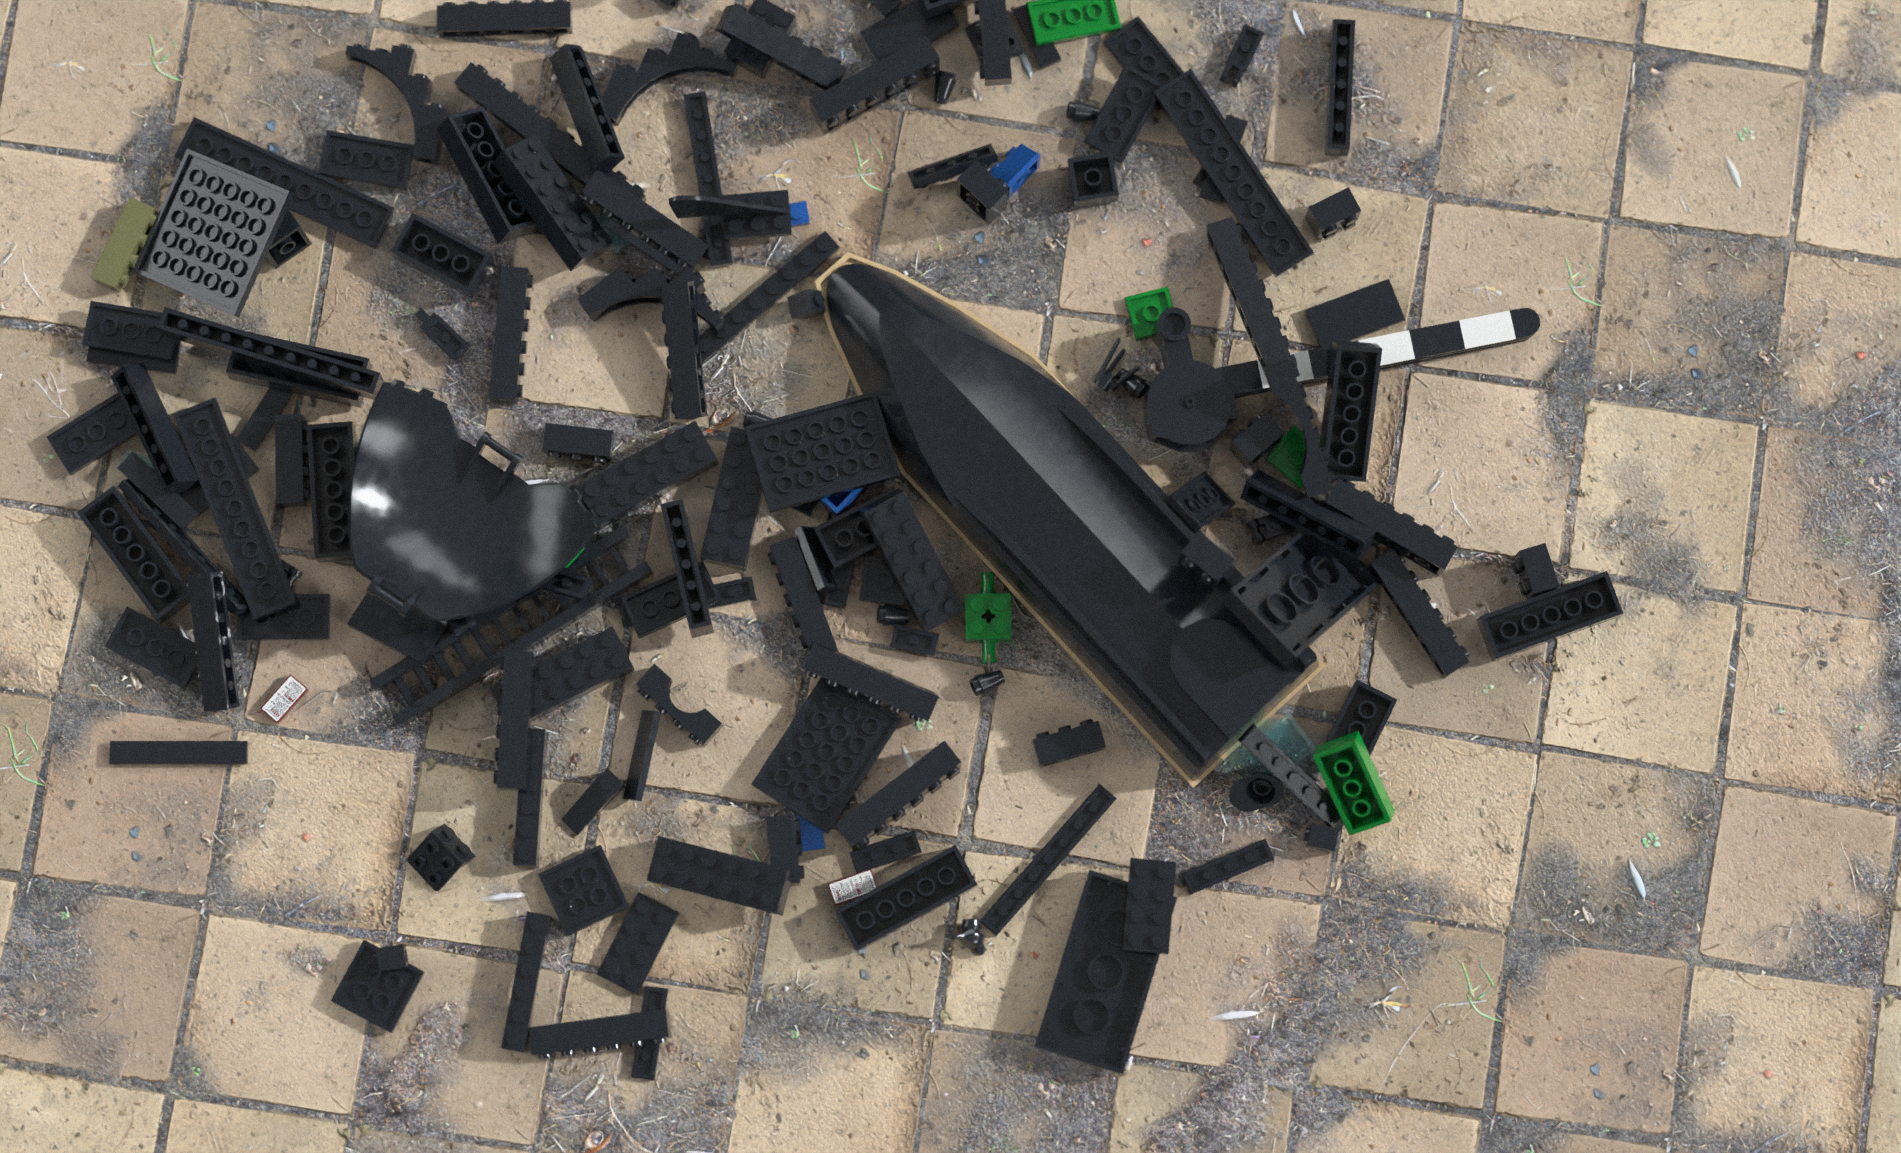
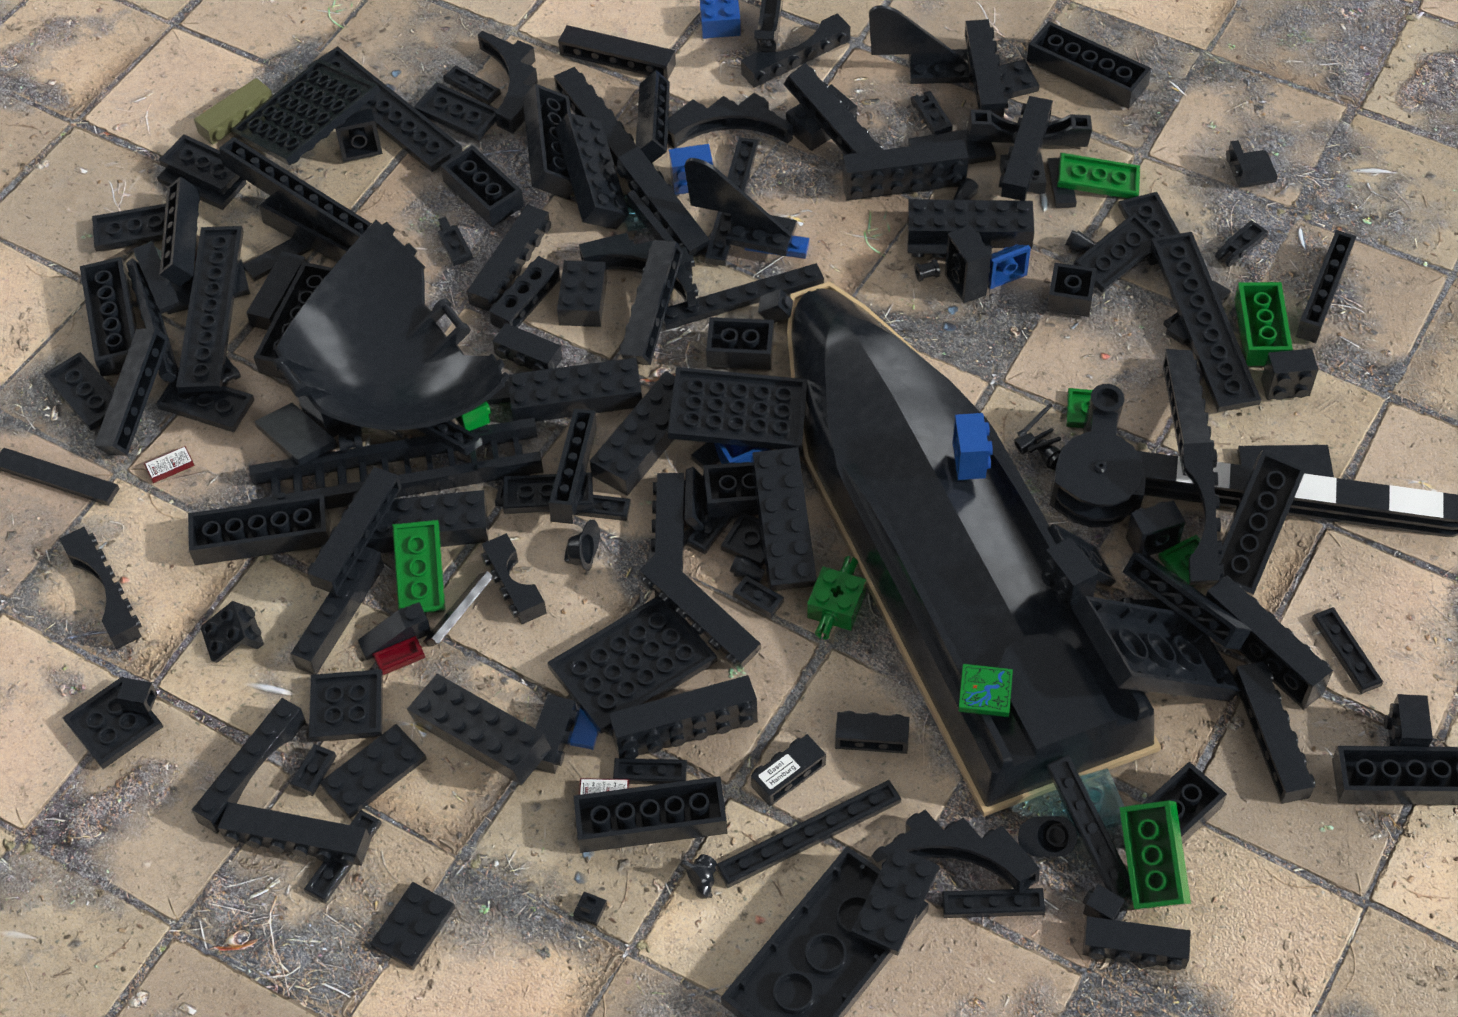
camera: 25 degrees right, 25 degrees down
black cone [969,670,1005,696] -> none
none -> black arch [59,527,142,650]
none -> black brick [188,494,330,565]
none -> black plate [290,744,337,796]
none -> black plate [370,882,455,970]
none -> dark red tile [373,636,426,675]
none -> green tile [392,520,446,613]
none -> black tile [443,65,501,105]
none -> black brick [489,256,561,329]
none -> black brick [557,260,607,327]
none -> black piece [564,519,600,571]
none -> black tile [573,892,607,926]
none -> blue brick [669,144,713,195]
none -> black brick [706,317,774,370]
none -> black brick [751,734,826,807]
none -> black arch [871,809,1040,894]
none -> black brick [908,199,1034,249]
none -> black bush [914,259,940,282]
none -> blue brick [952,413,993,480]
none -> tile [958,664,1013,717]
none -> black brick [1082,916,1191,970]
none -> green brick [1234,282,1293,366]
none -> black tile [1312,607,1383,694]

